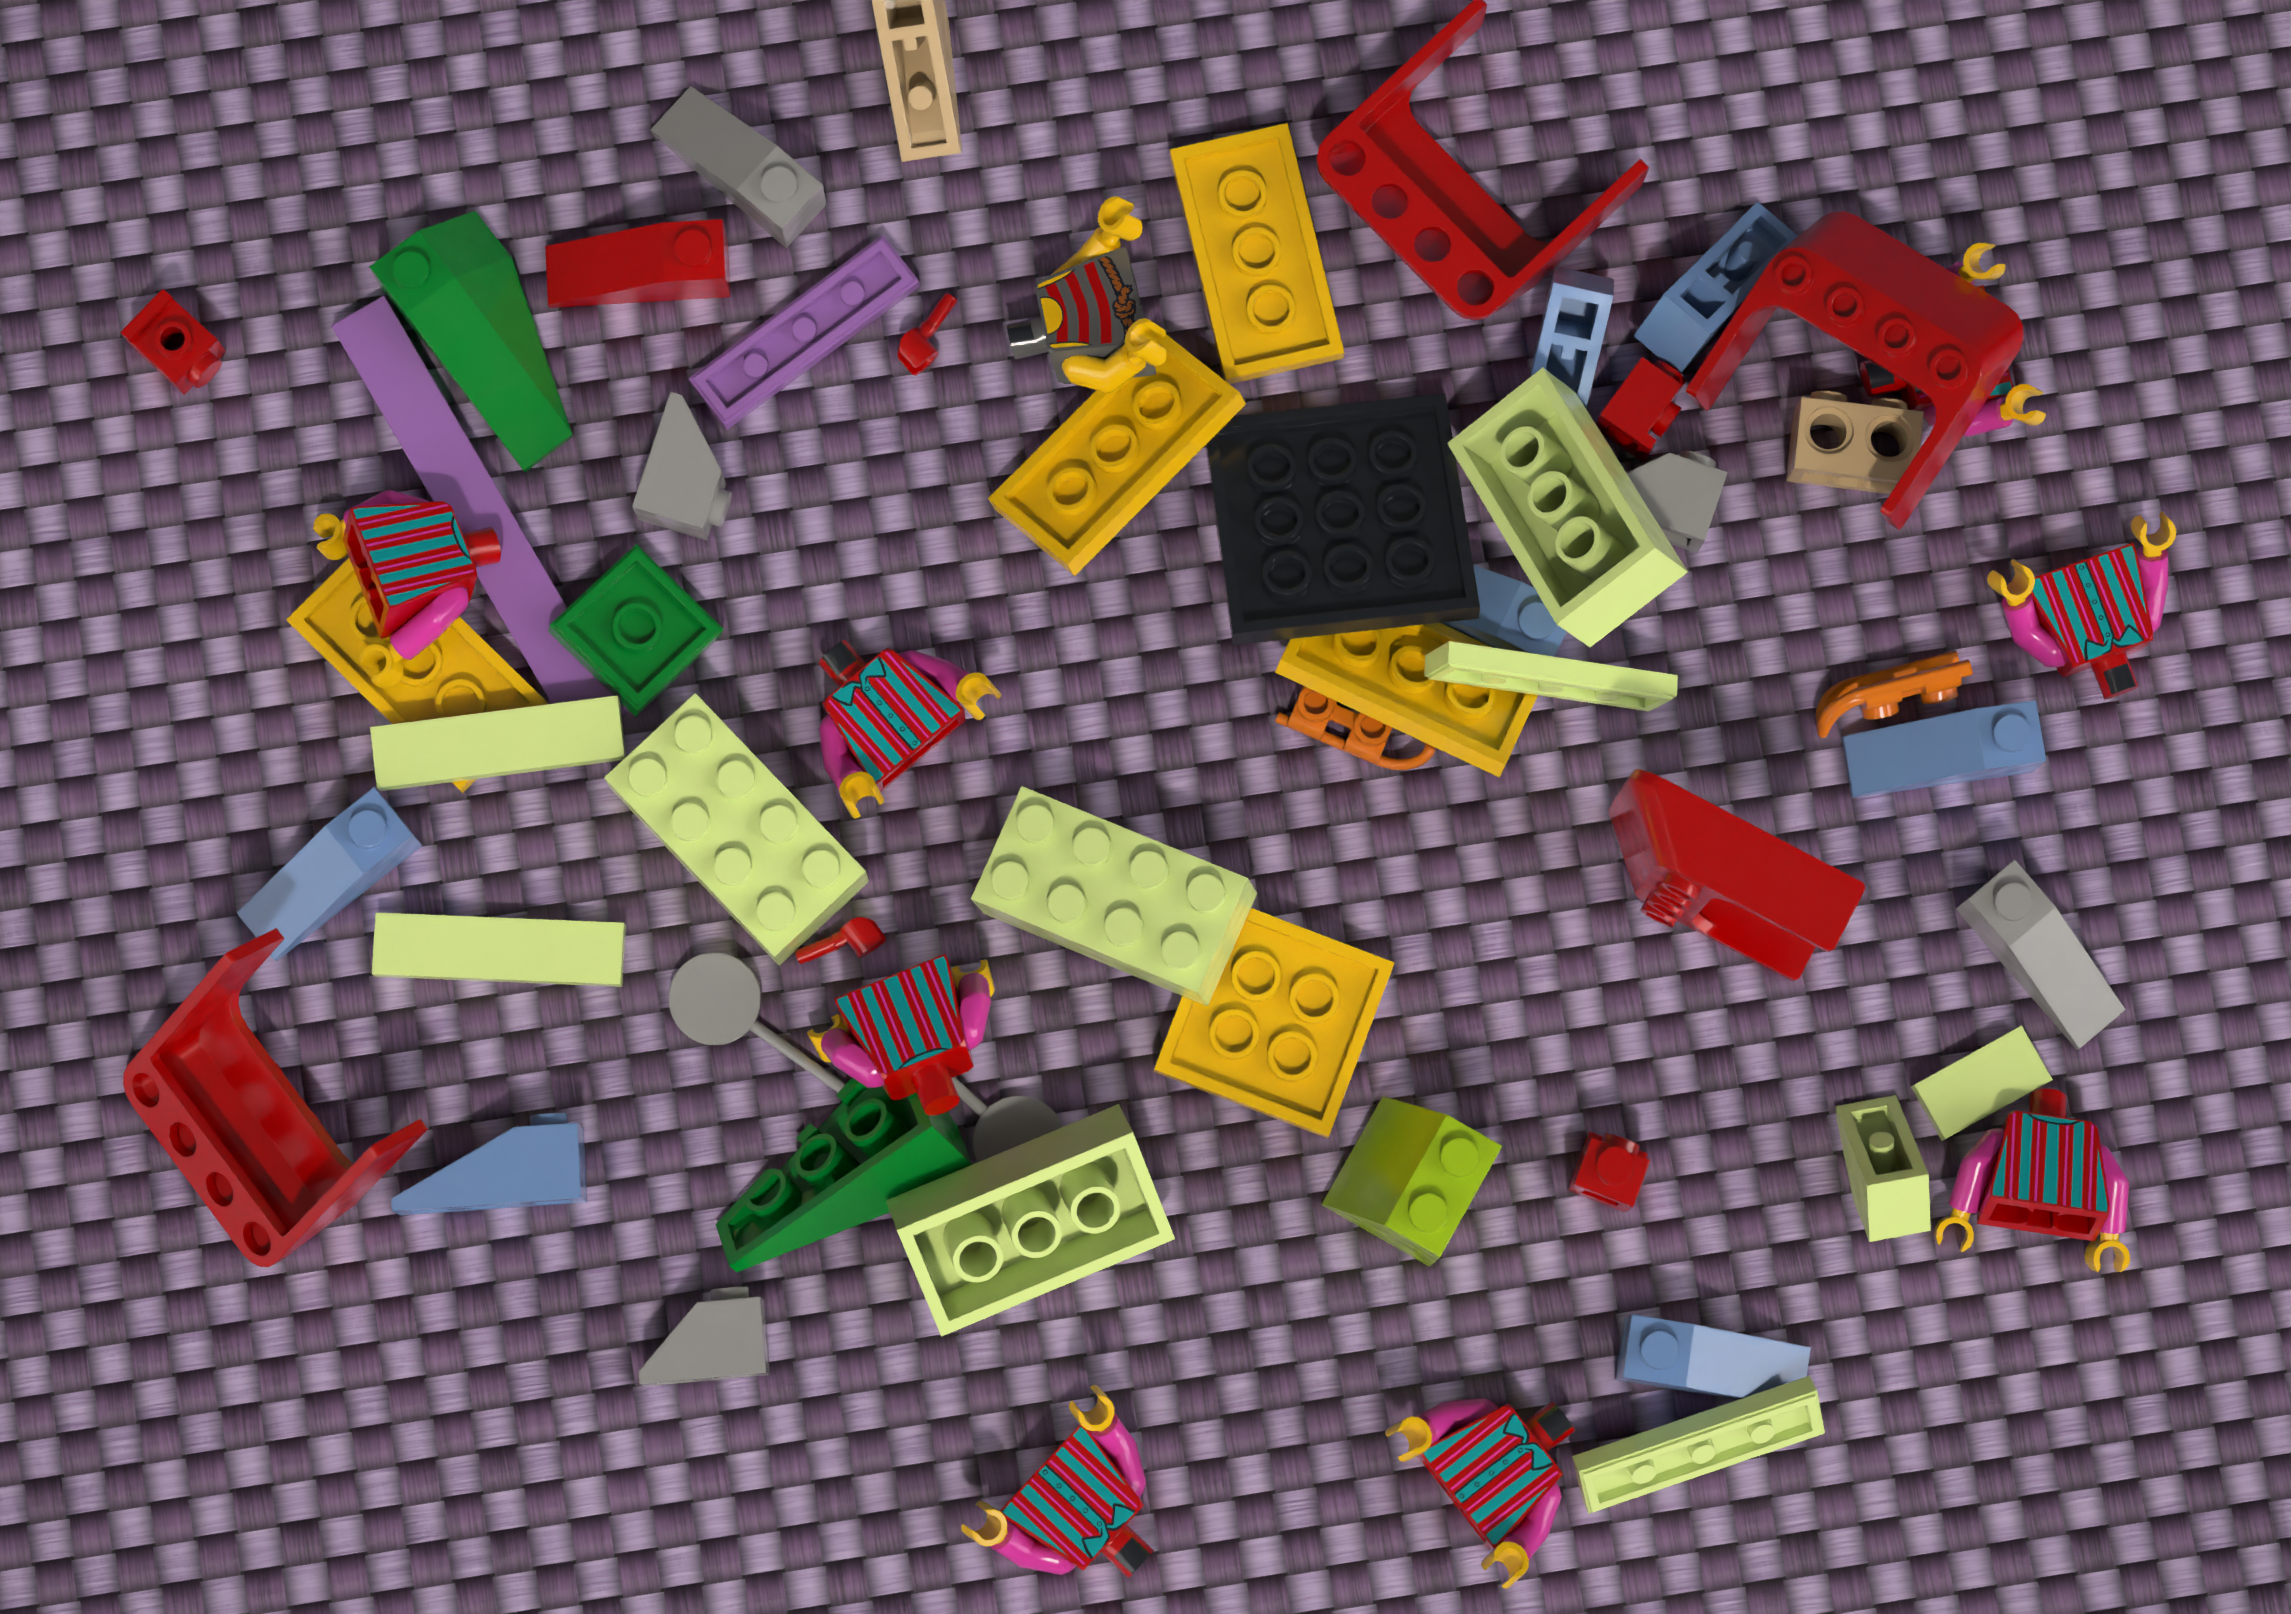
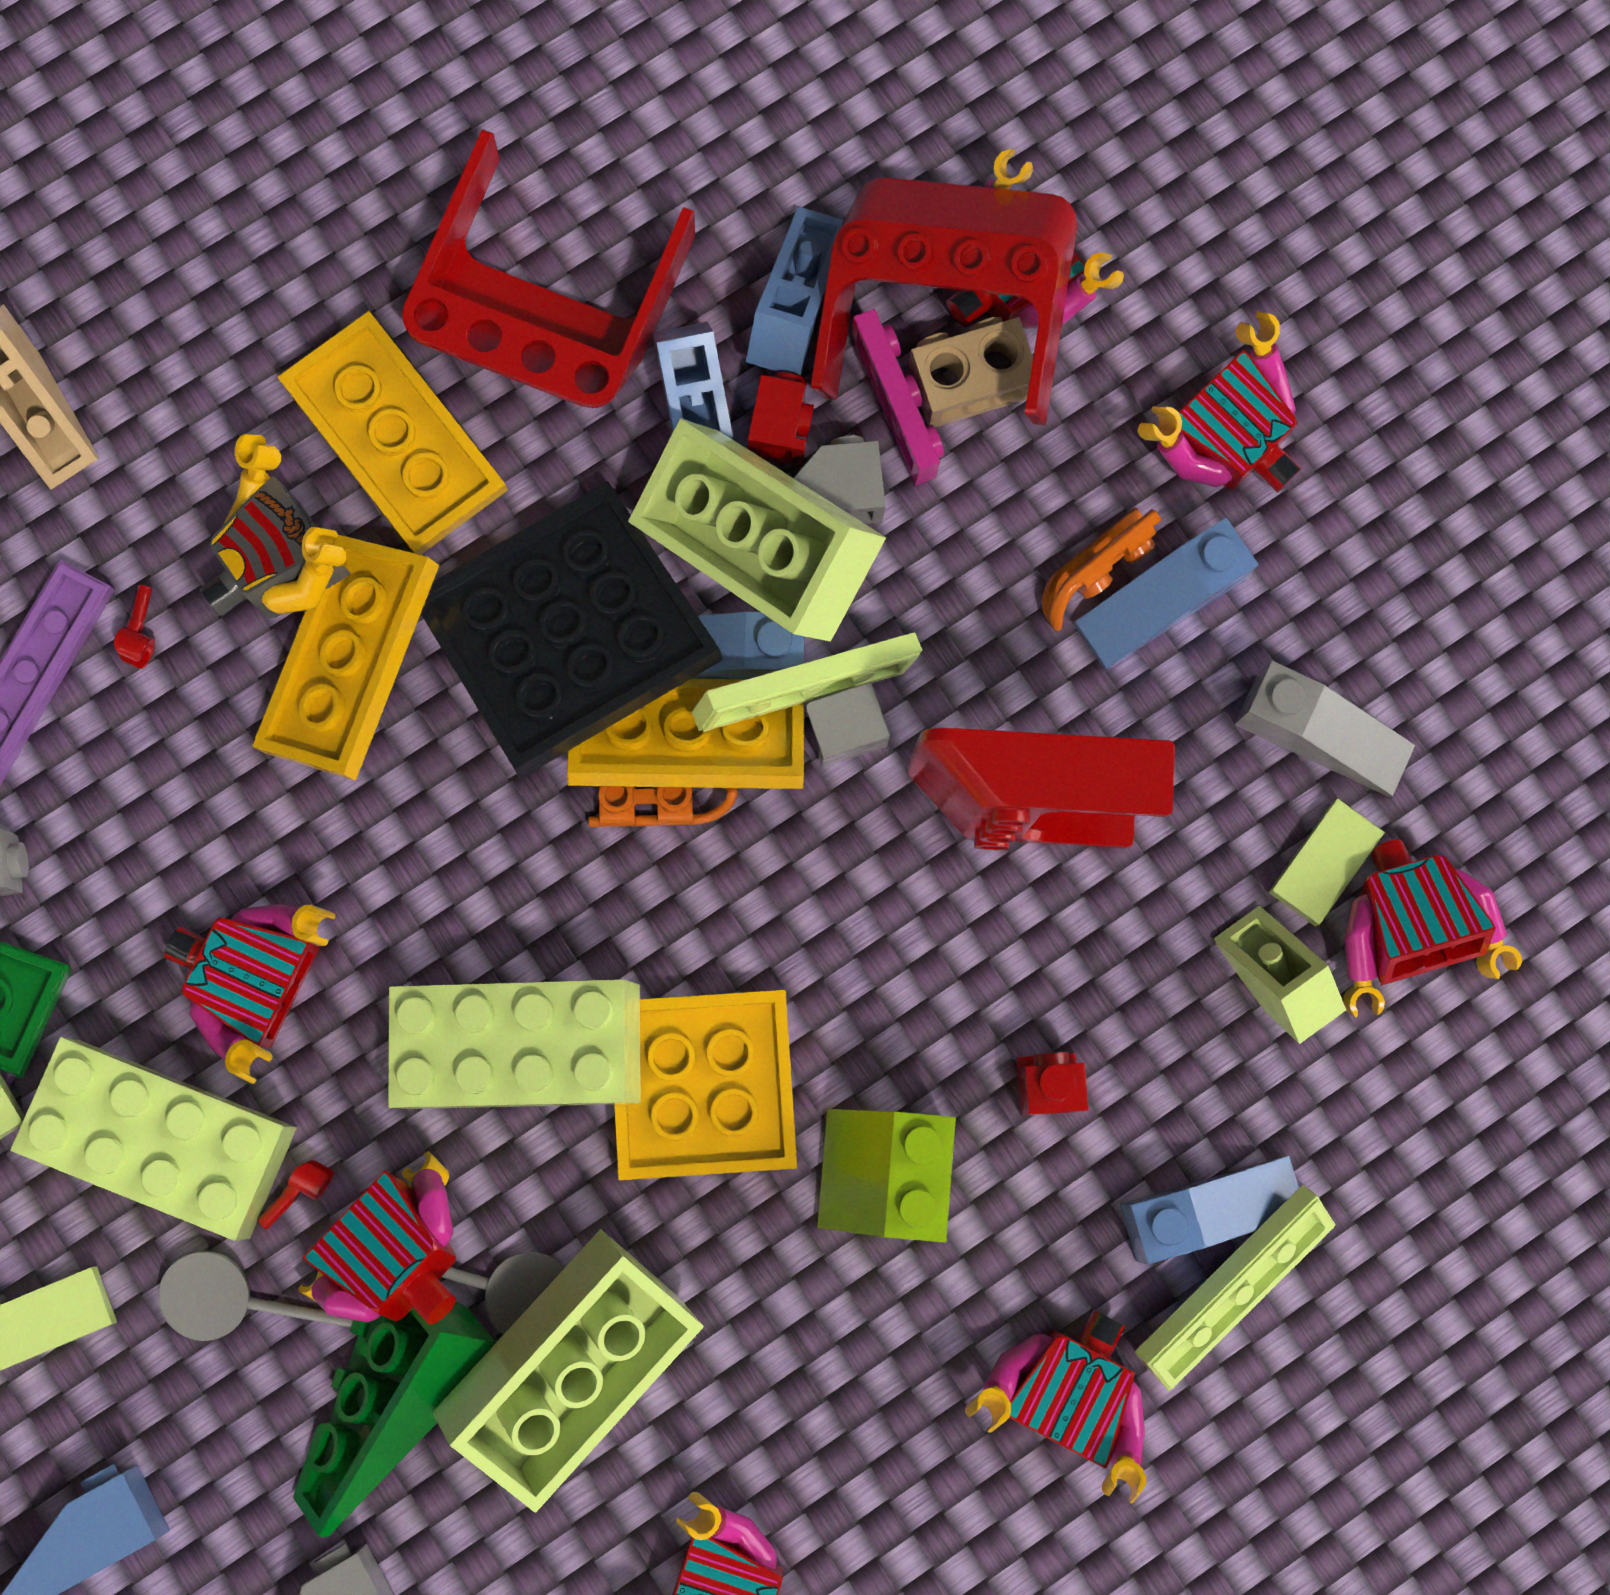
camera: 30 degrees left, 0 degrees up
none -> light grey panel [806,682,890,767]
none -> dark pink plate [851,309,944,486]

